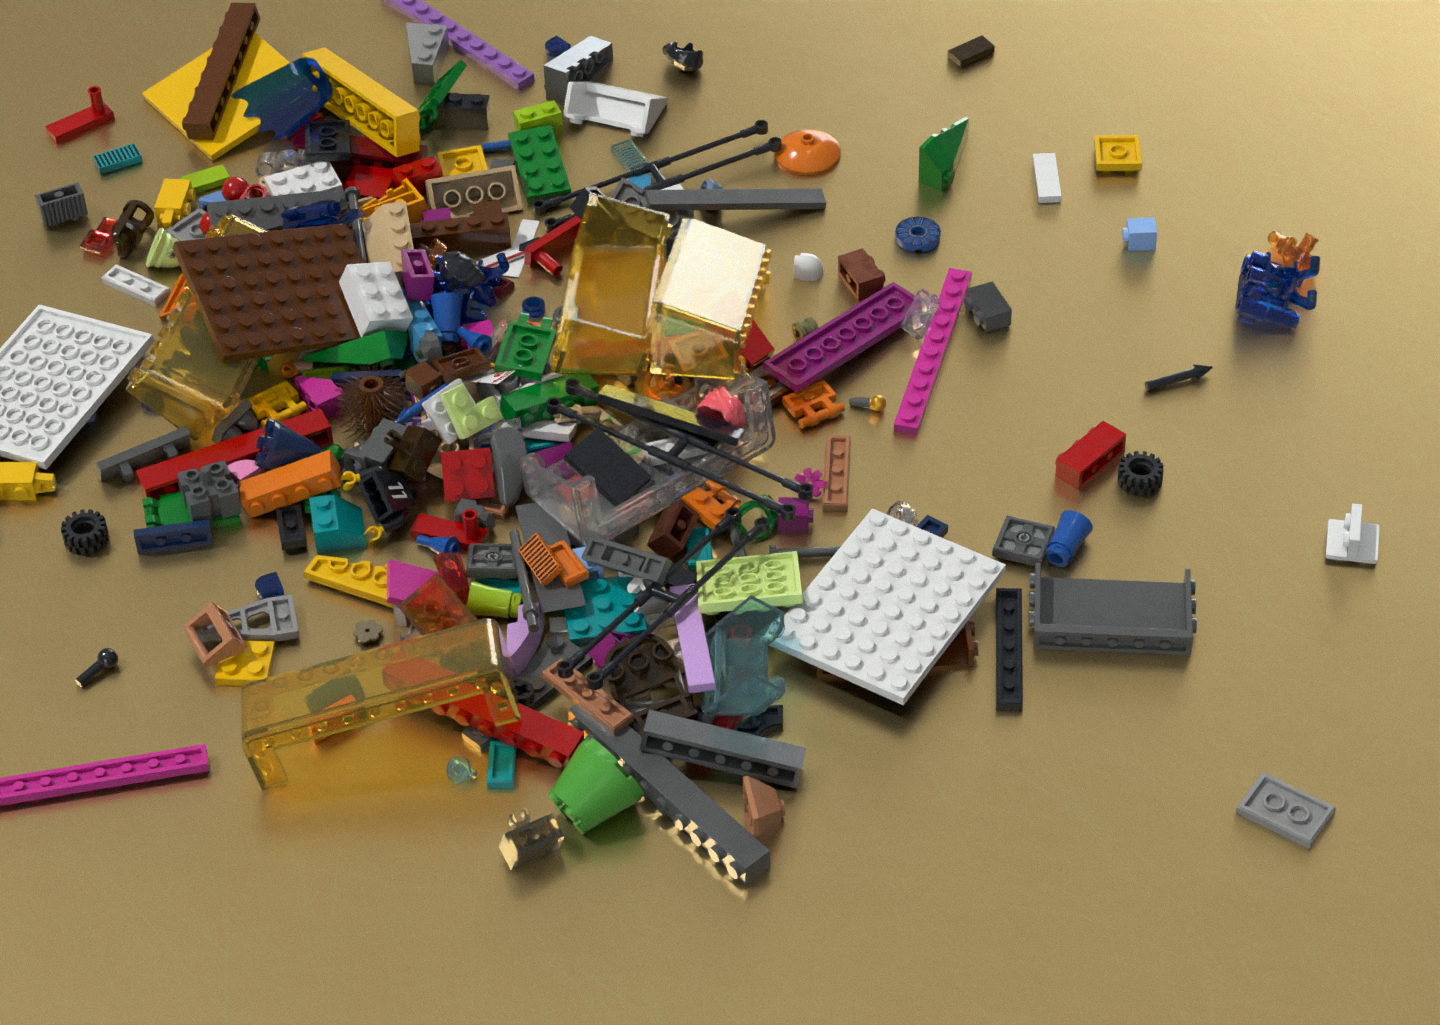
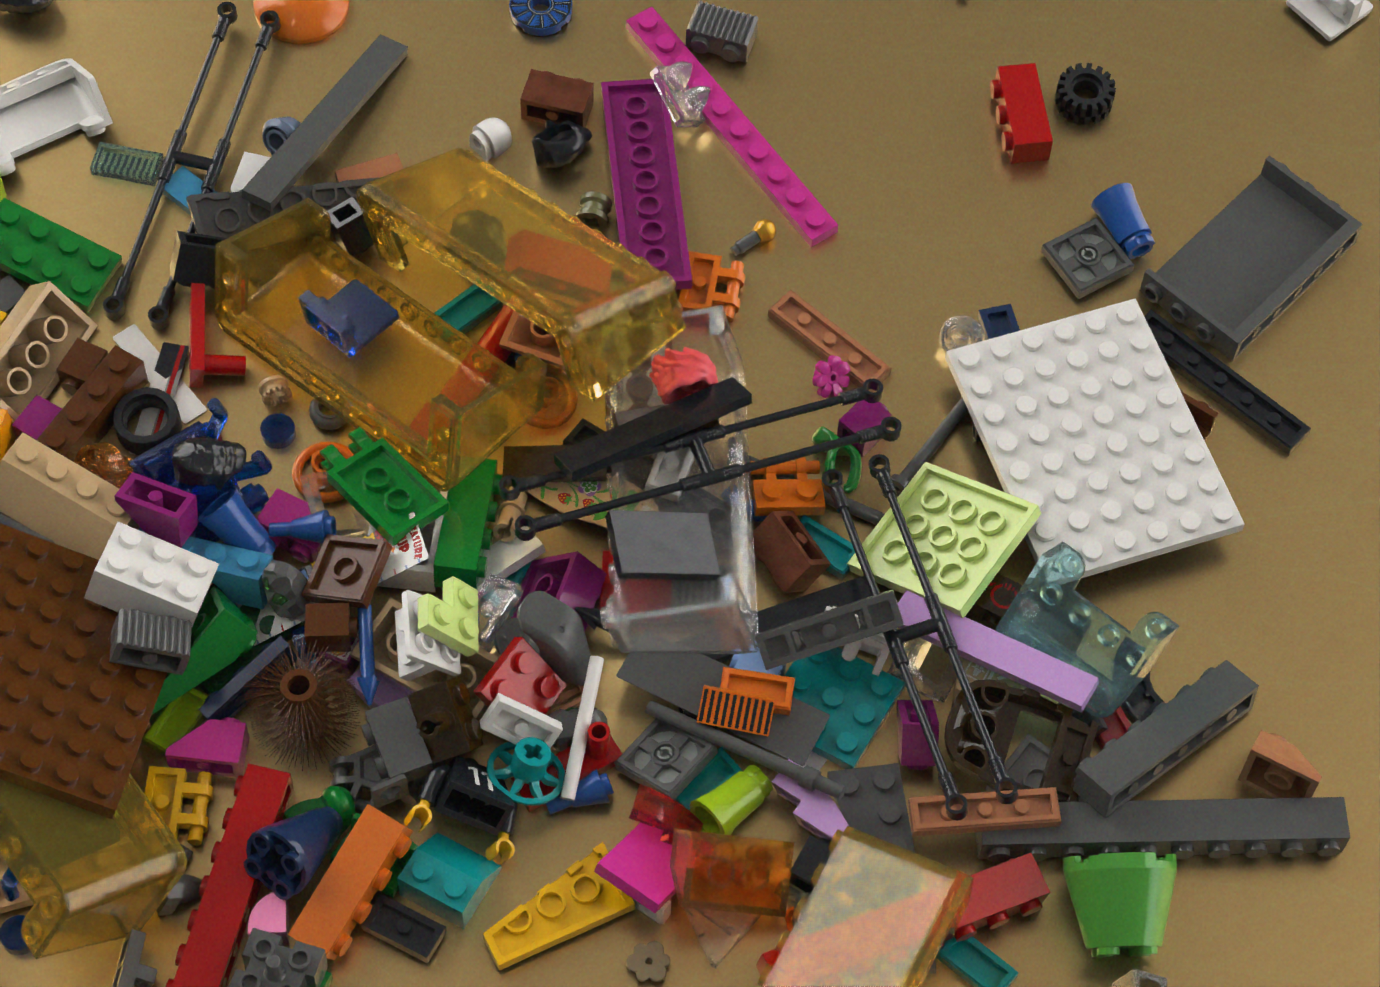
camera: 55 degrees left, 15 degrees up
none -> dark grey brick [109,608,192,675]
none -> black tyre [112,387,182,457]
none -> tan bush [258,375,292,407]
none -> clear blue bracket [298,279,400,358]
none -> white plate [480,693,563,748]
none -> teal wheel [486,737,565,806]
none -> black hair [531,120,593,169]
none -> white bar [560,656,604,801]

